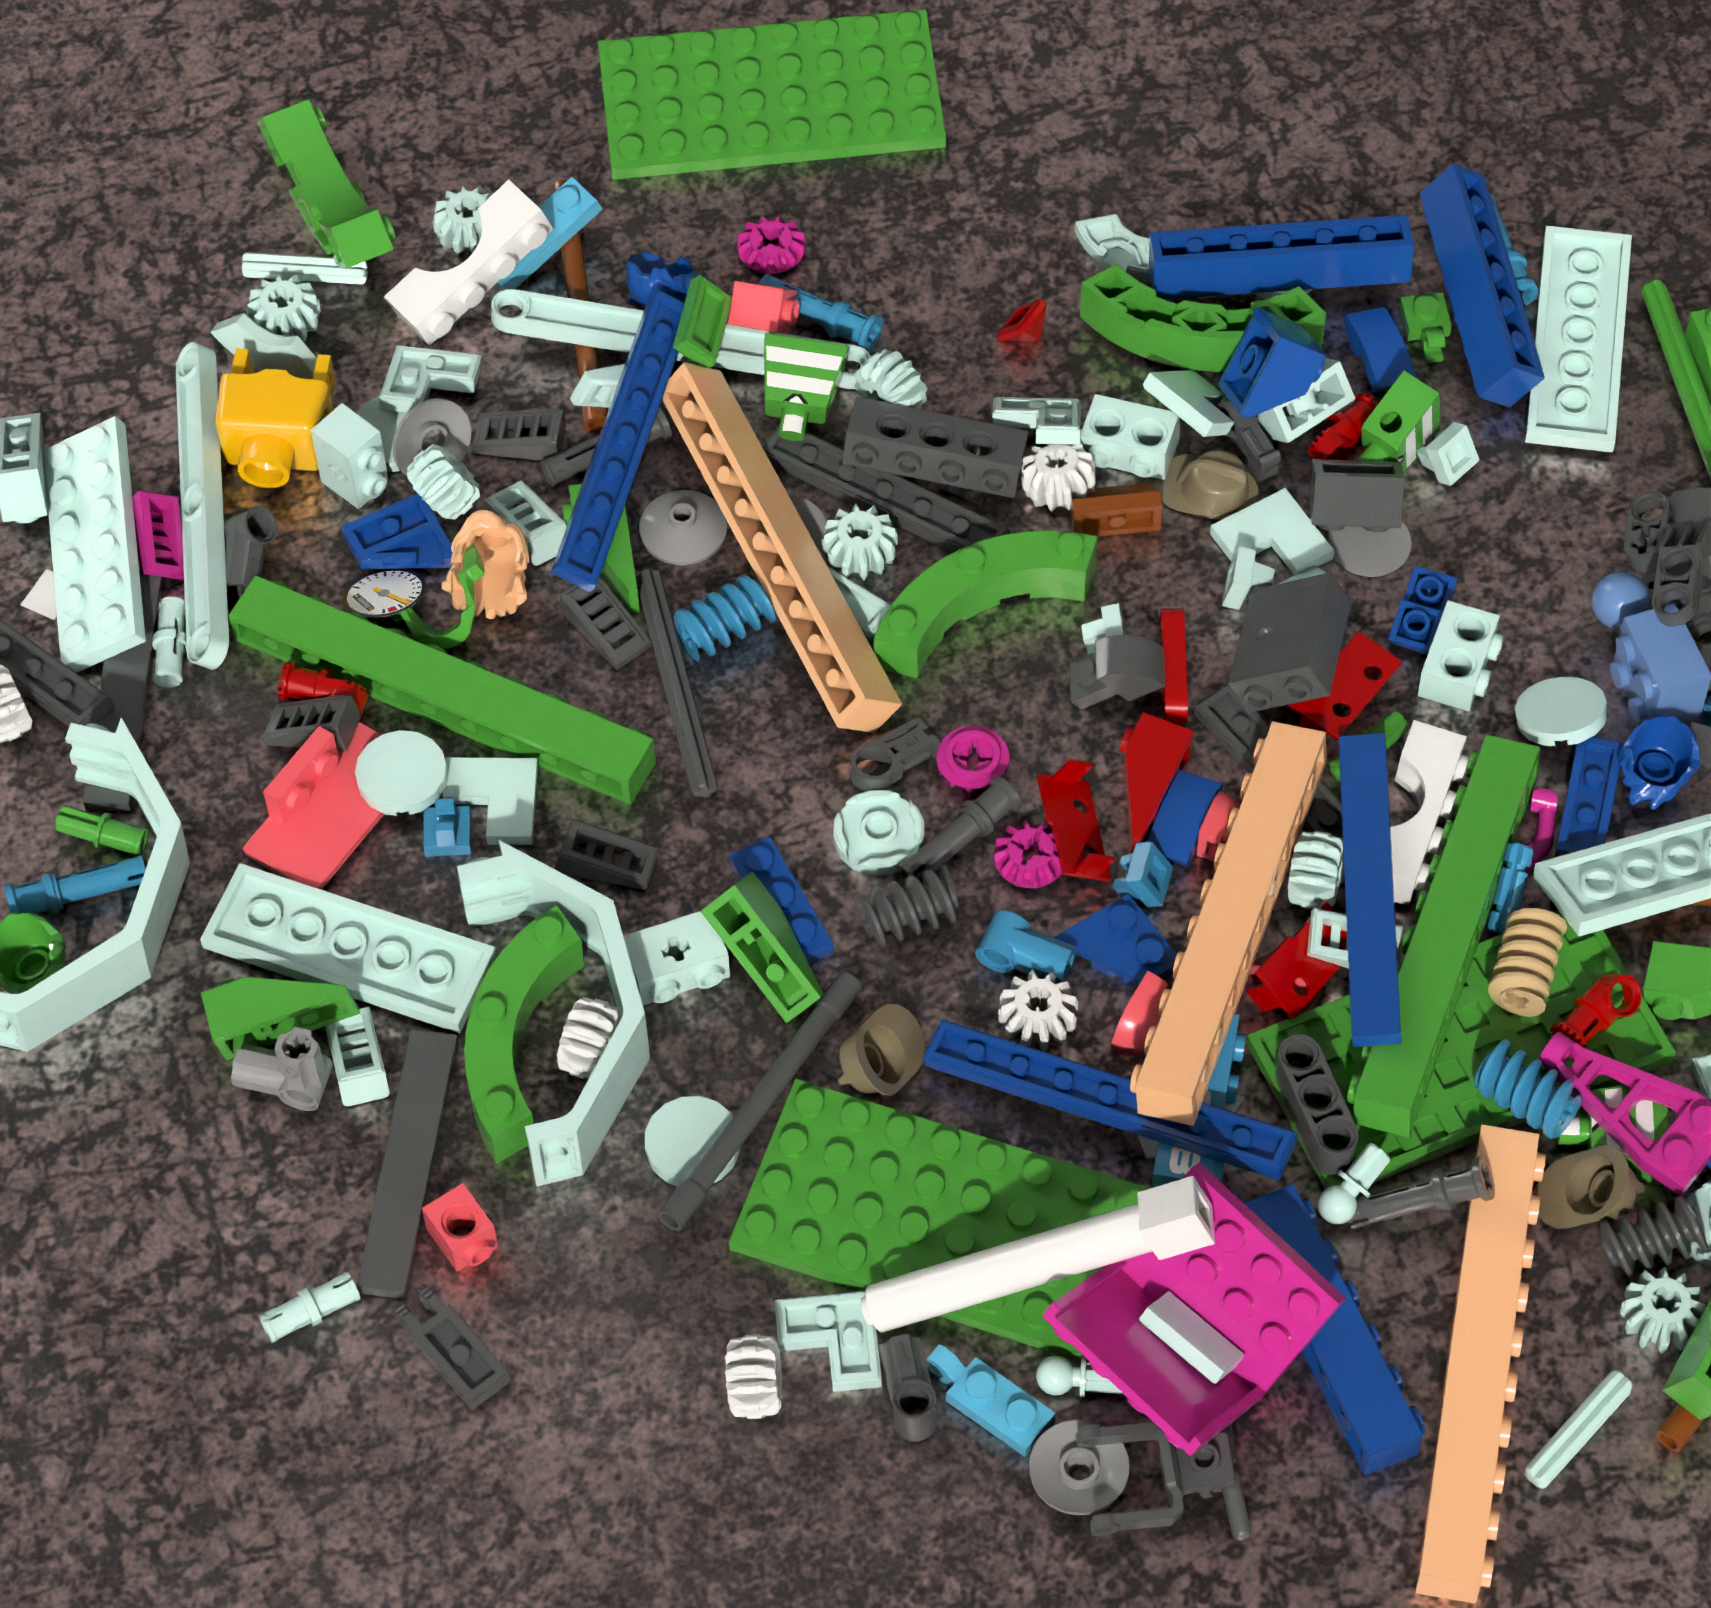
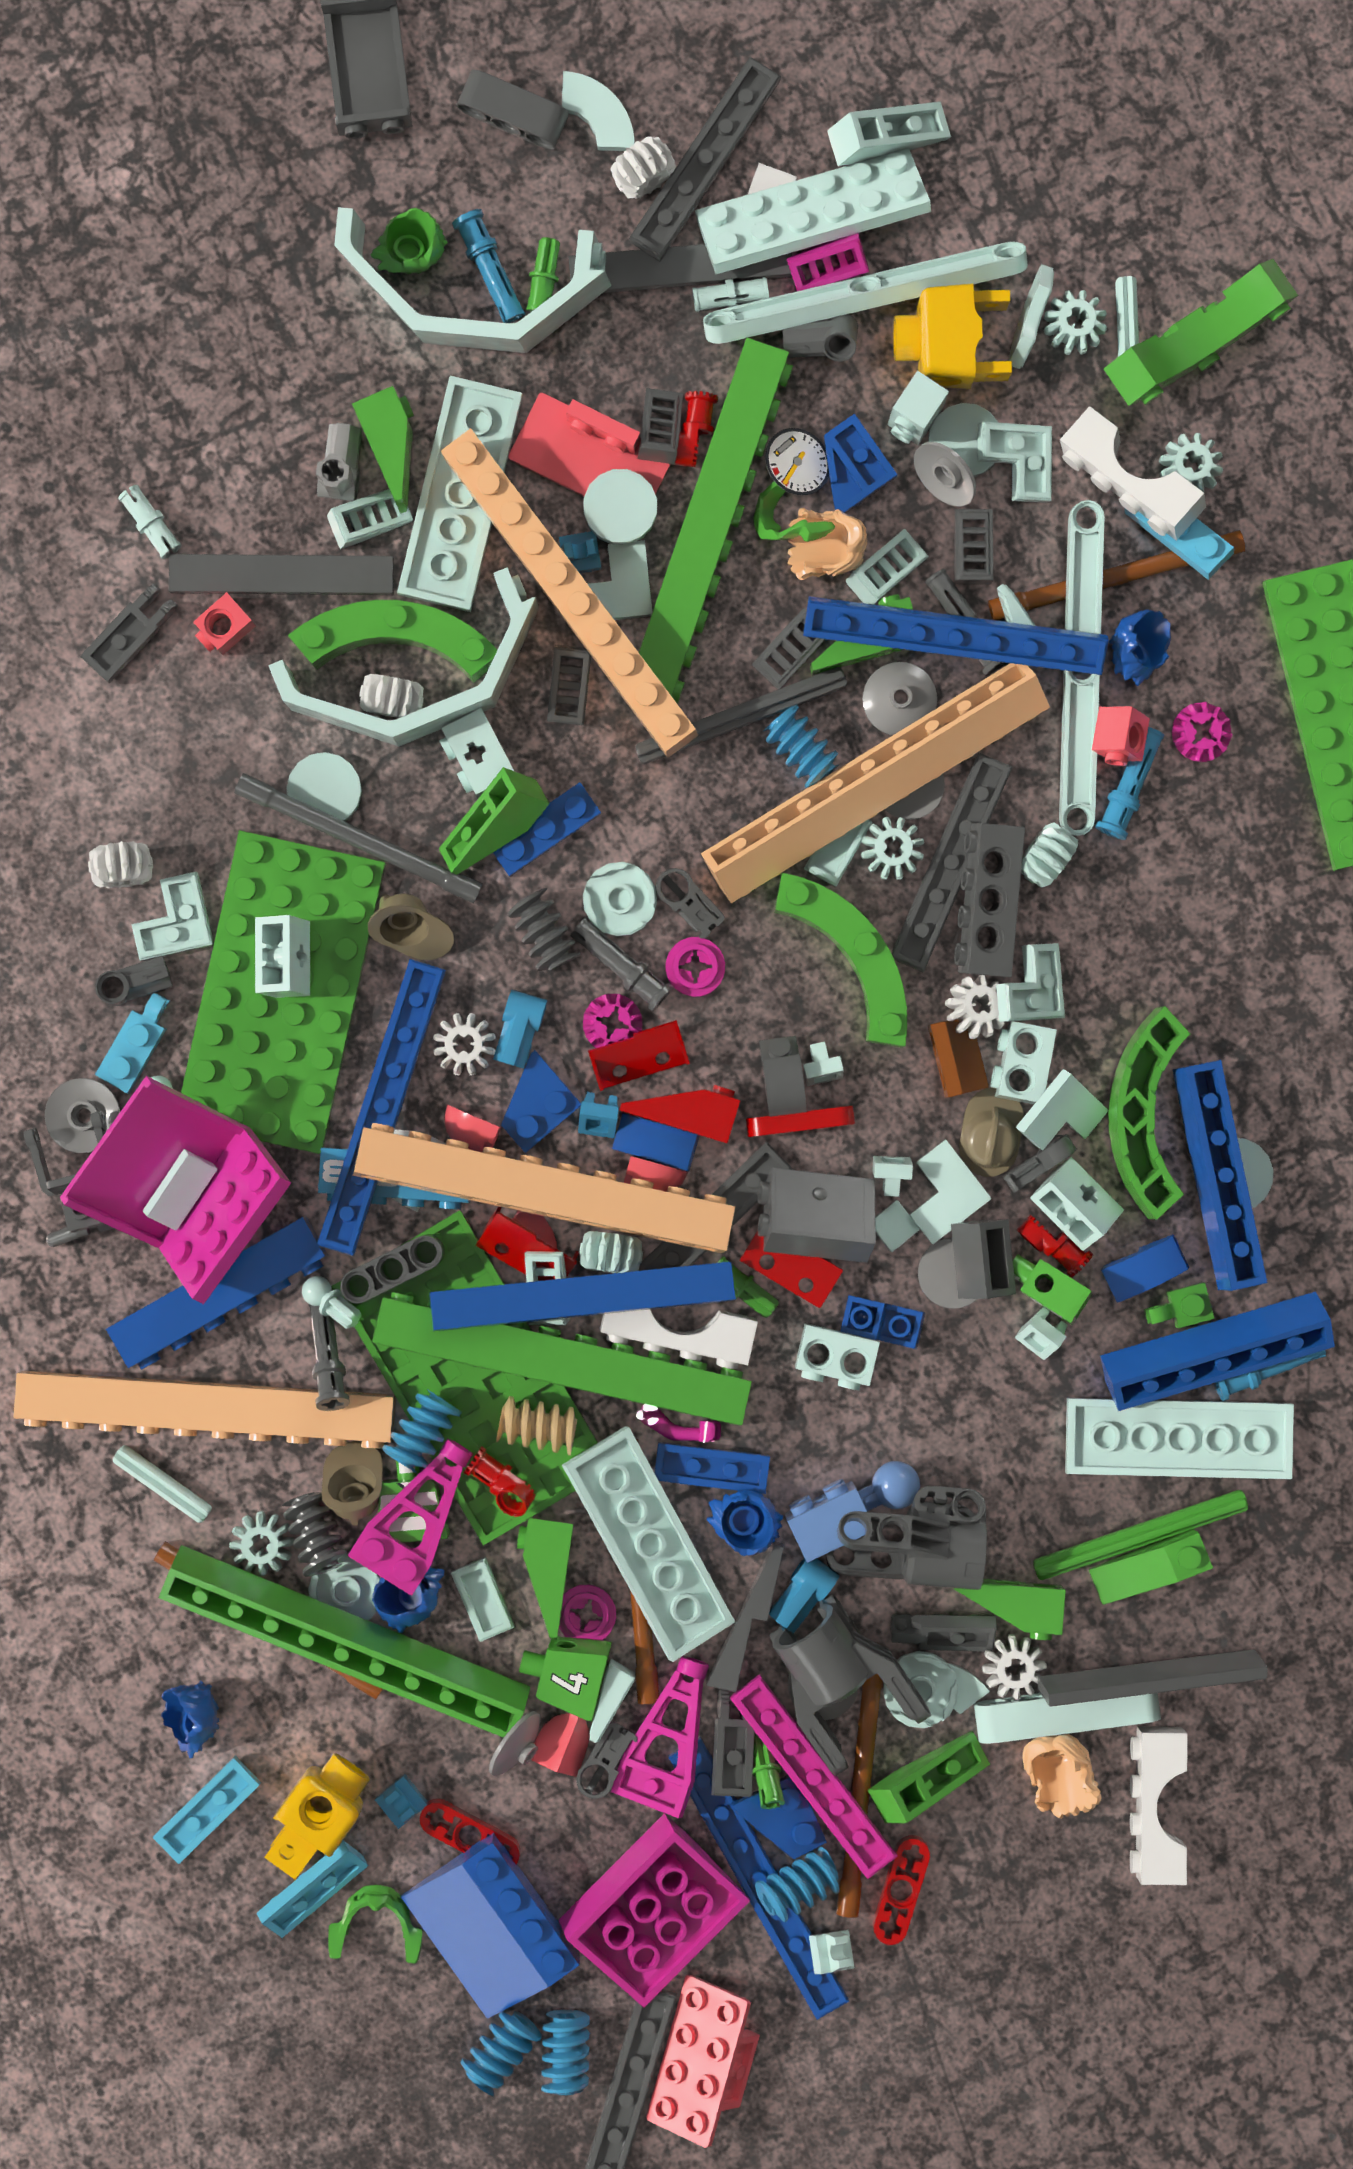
camera: 75 degrees right, 30 degrees up
light aqua gear [407,444,480,520] -> none
bright green tile [673,275,732,368] -> none
bright green torso [764,333,848,441] -> none
white brick [861,1176,1215,1333] -> none
red slope [996,299,1047,342] -> none
light aqua tile [1075,214,1150,282] -> none
blue slope [1218,307,1326,418] -> none
dark azure axle [1488,842,1533,934] -> none
light aqua tile [1514,677,1607,746] -> none
none -> light aqua brick [255,915,310,998]
none -> light nougat brick [441,428,698,758]

